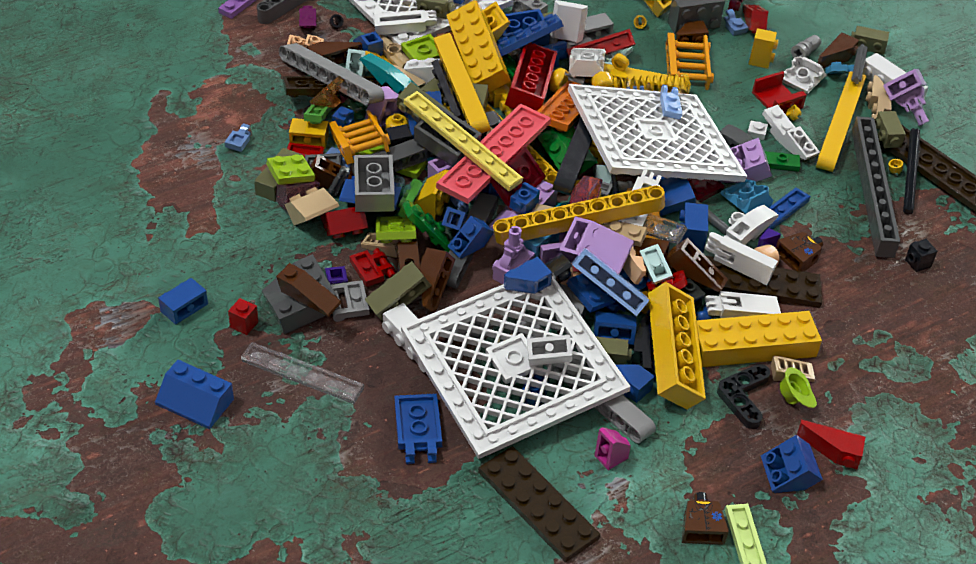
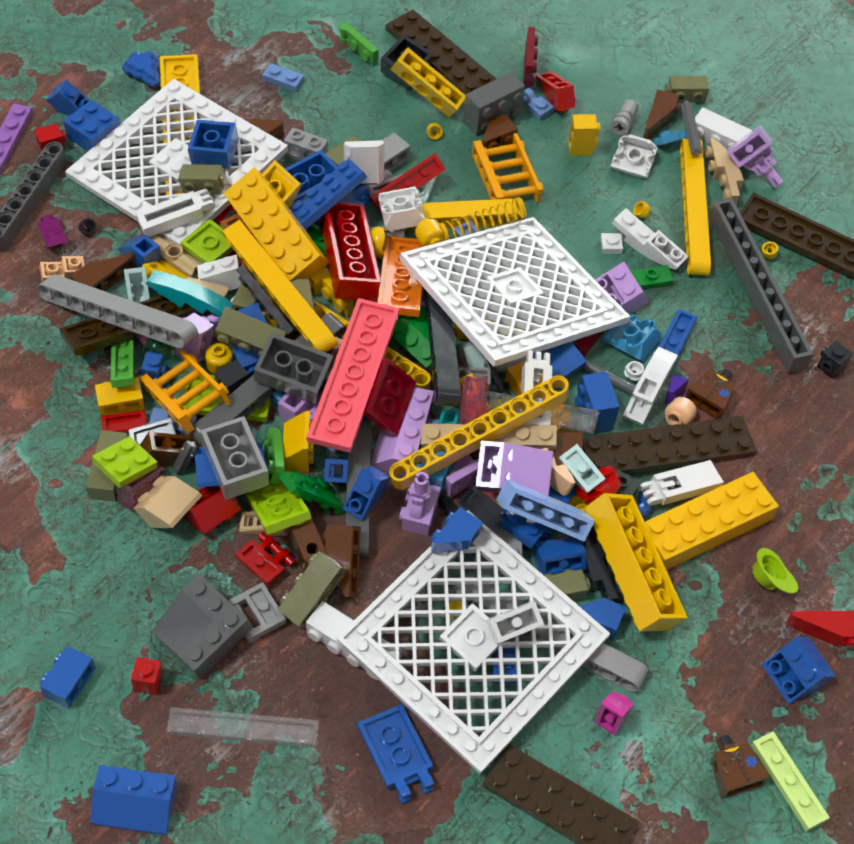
camera: 20 degrees left, 10 degrees up
medium blue plate [225,123,251,152] -> none
reddish brown slope [276,263,341,317] -> none
clear orange slope [309,76,344,108] -> none
dark purple slope [325,266,348,285] -> none
light yellow tile [403,91,523,191] -> none
blue brick [510,182,540,214] -> none
yellow tile [611,53,629,71] -> none
light blue hinge [660,84,682,120] -> none
reddish brown slope [665,238,728,292] -> none
white hinge [705,232,778,285] -> none
black beam [717,364,770,429] -> none
dark grey slope [719,124,753,146] -> none
red panel [752,71,806,114] -> none
tan slope [771,356,815,382] -> none
olive brick [874,111,906,148] -> none
black axle [903,128,920,214] -> none

